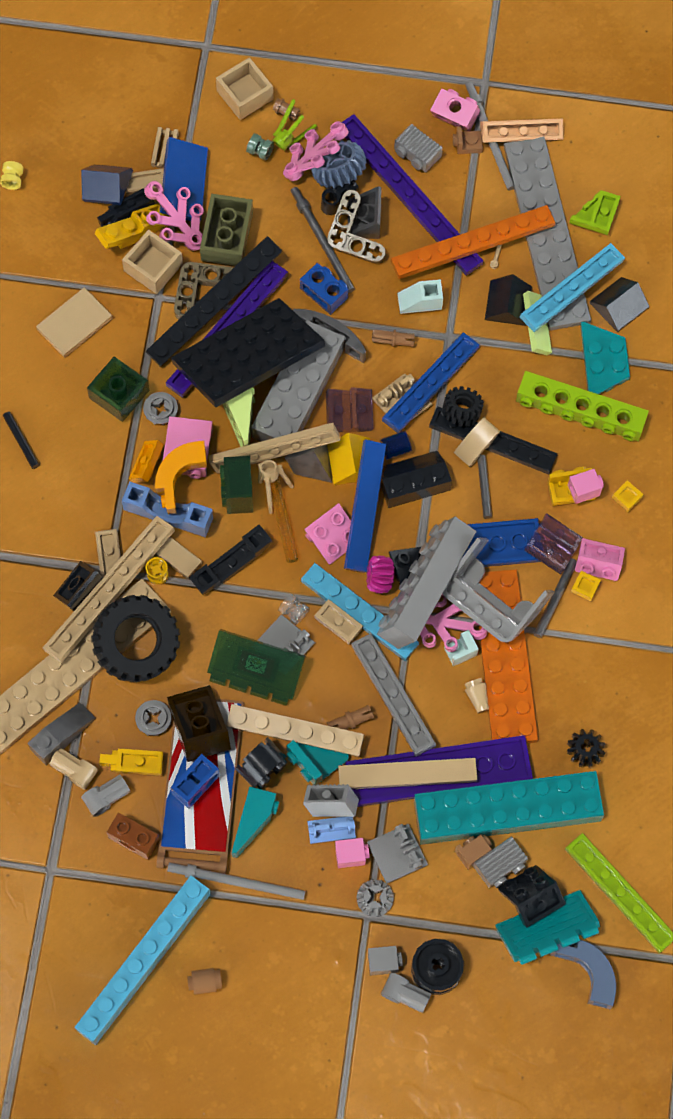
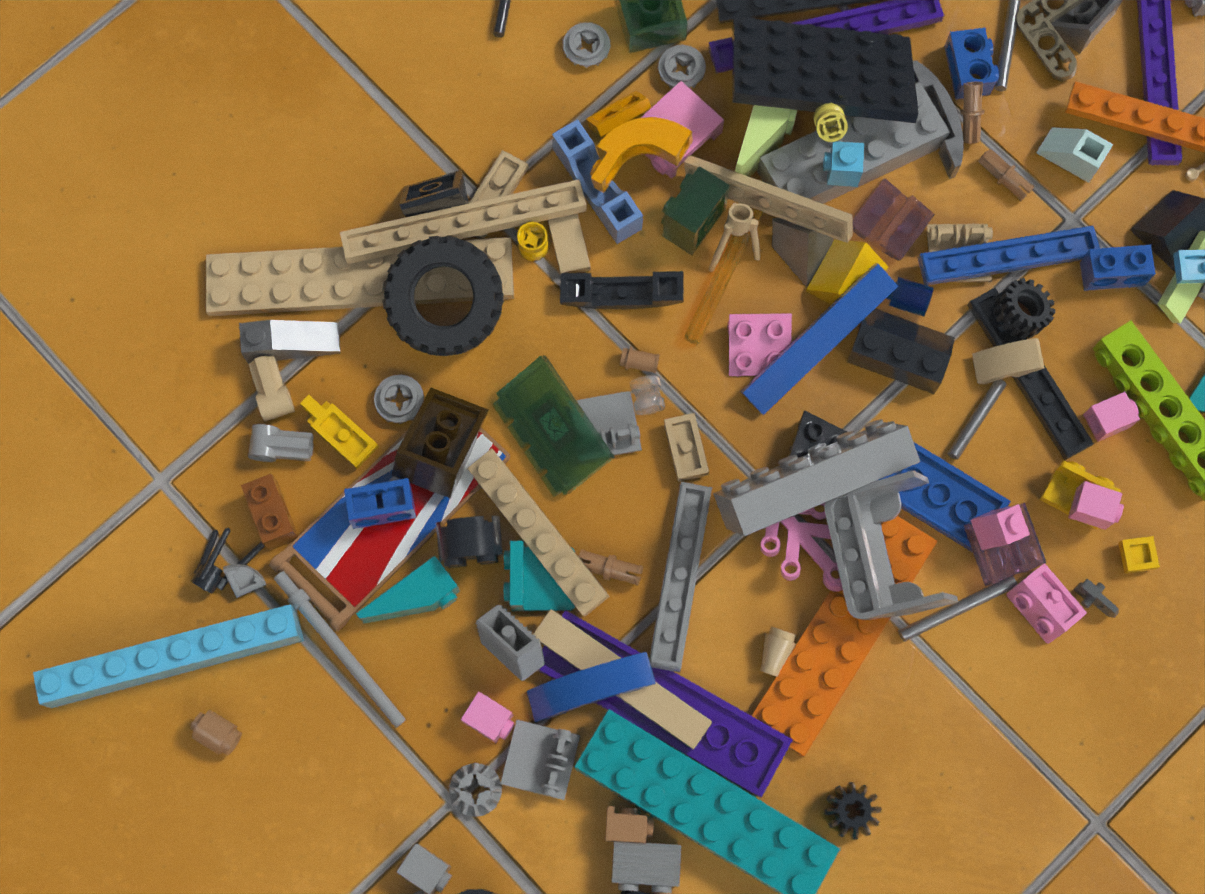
camera: 40 degrees right, 5 degrees up
medium azure plate [301,563,419,661] -> none
light blue hinge [307,817,356,844] -> none
dark pink gear [366,555,395,594] -> none
light aqua panel [444,630,479,666] -> none
yellow plate [571,571,601,601] -> none
none -> black plant [191,528,265,594]
none -> light grey tile [223,564,266,598]
none -> blue slope [527,652,656,722]
none -> light grey gear [563,23,610,69]
none -> medium nougat pin [620,346,660,374]
none -> light yellow wheel [814,103,848,142]
none -> medium azure brick [823,141,864,187]
none -> medium nougat axle [960,82,985,144]
none -> bright pink brick [971,504,1030,550]
none -> dark grey piece [1074,579,1119,618]
none -> blue brick [1080,245,1156,291]
none -> bright pink brick [1083,392,1140,442]

